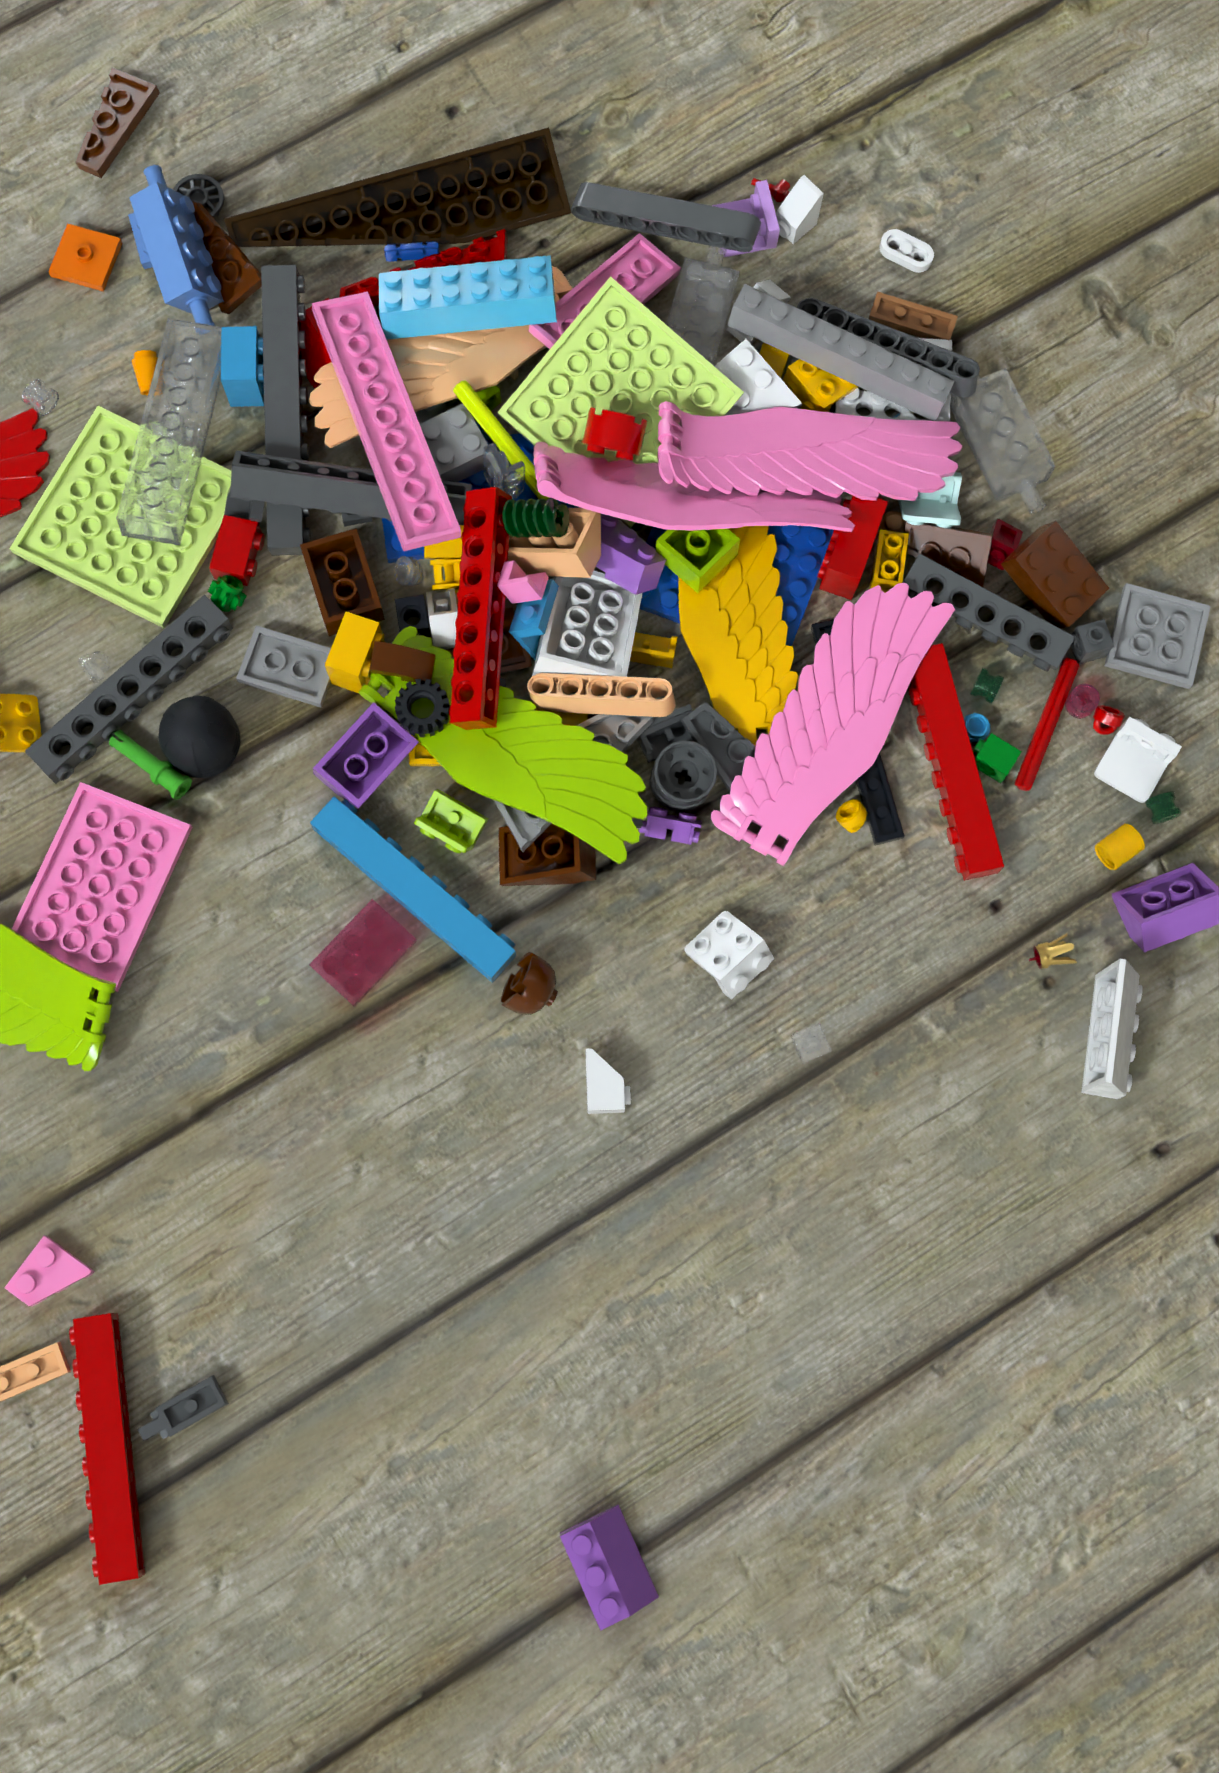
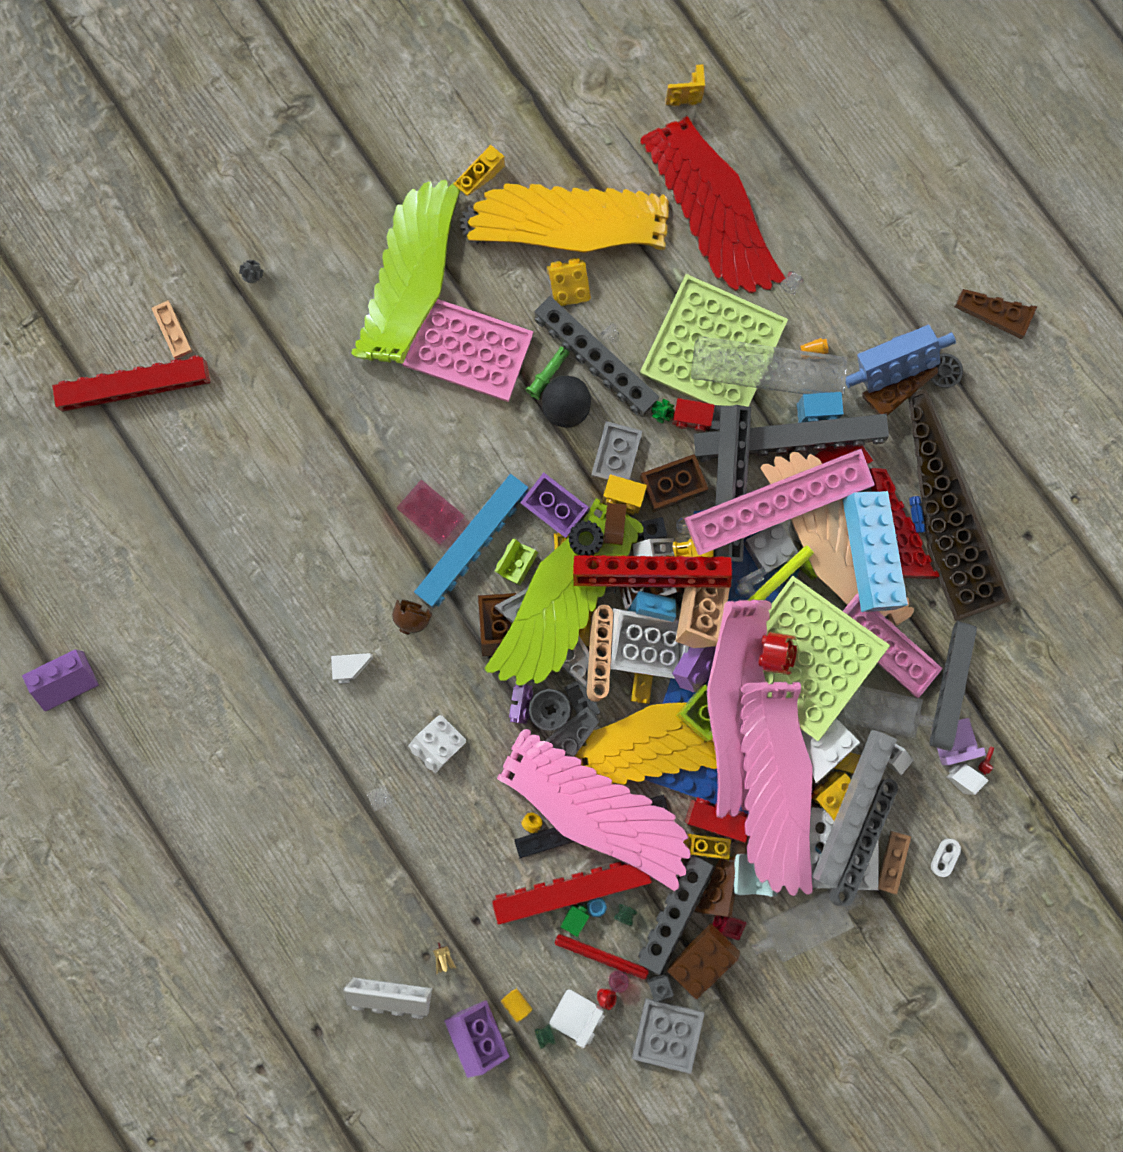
camera: 90 degrees right, 5 degrees up
bright pink wing [5,1236,94,1307] -> none
orange plate [48,223,123,292] -> none
dark grey hinge [138,1375,229,1441] -> none
bright pink panel [497,560,549,604] -> none
dark green piece [502,498,569,538] -> none

